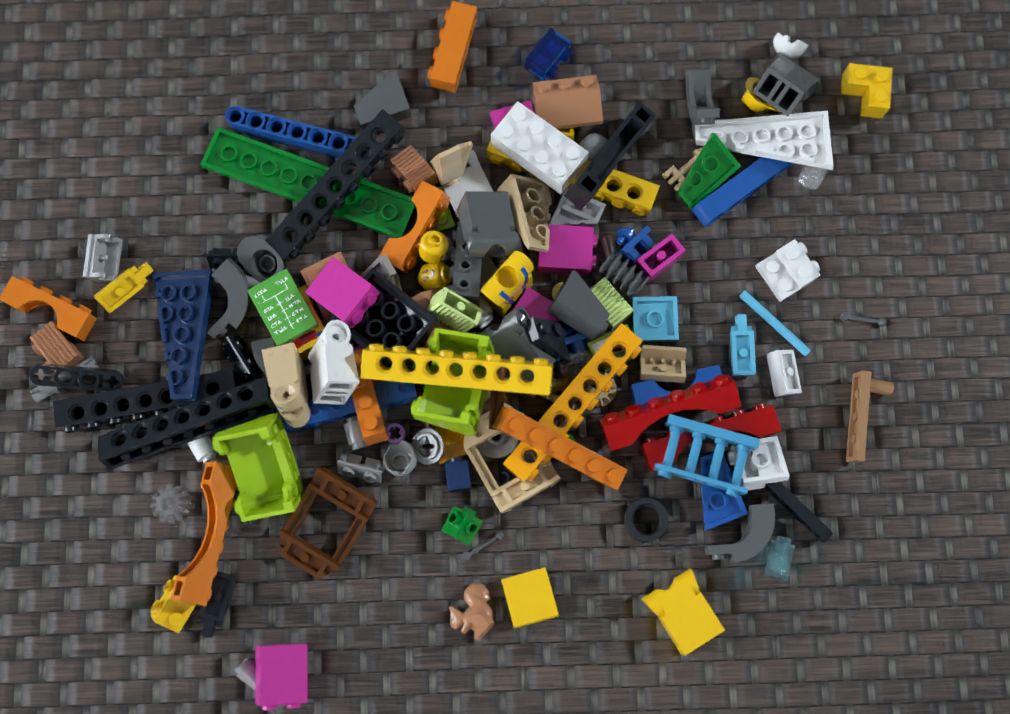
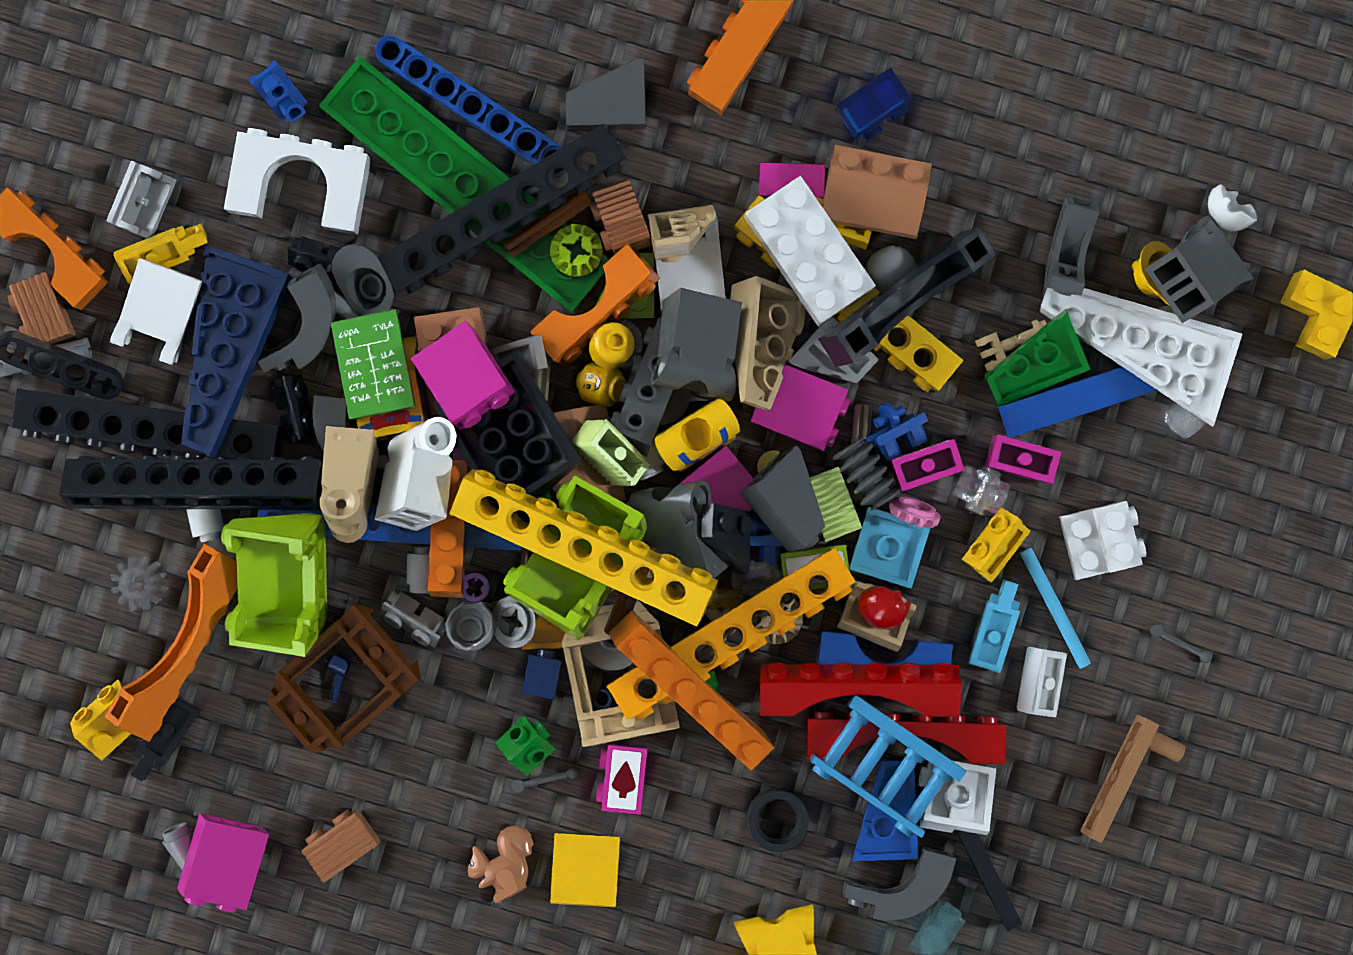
camera: 15 degrees right, 10 degrees up
none -> white flag [110,258,202,365]
none -> white arch [224,128,371,235]
none -> blue hips [248,60,309,123]
none -> nougat brick [301,809,381,883]
none -> dark blue hand [328,653,351,701]
none -> reddish brown axle [504,192,591,257]
none -> lime gear [550,224,603,277]
none -> brick [596,742,648,815]
none -> red hair [858,586,911,630]
none -> bright pink gear [889,497,941,528]
none -> clear brick [952,465,1011,516]
none -> yellow bracket [962,507,1031,583]
none -> dark pink brick [984,434,1062,484]

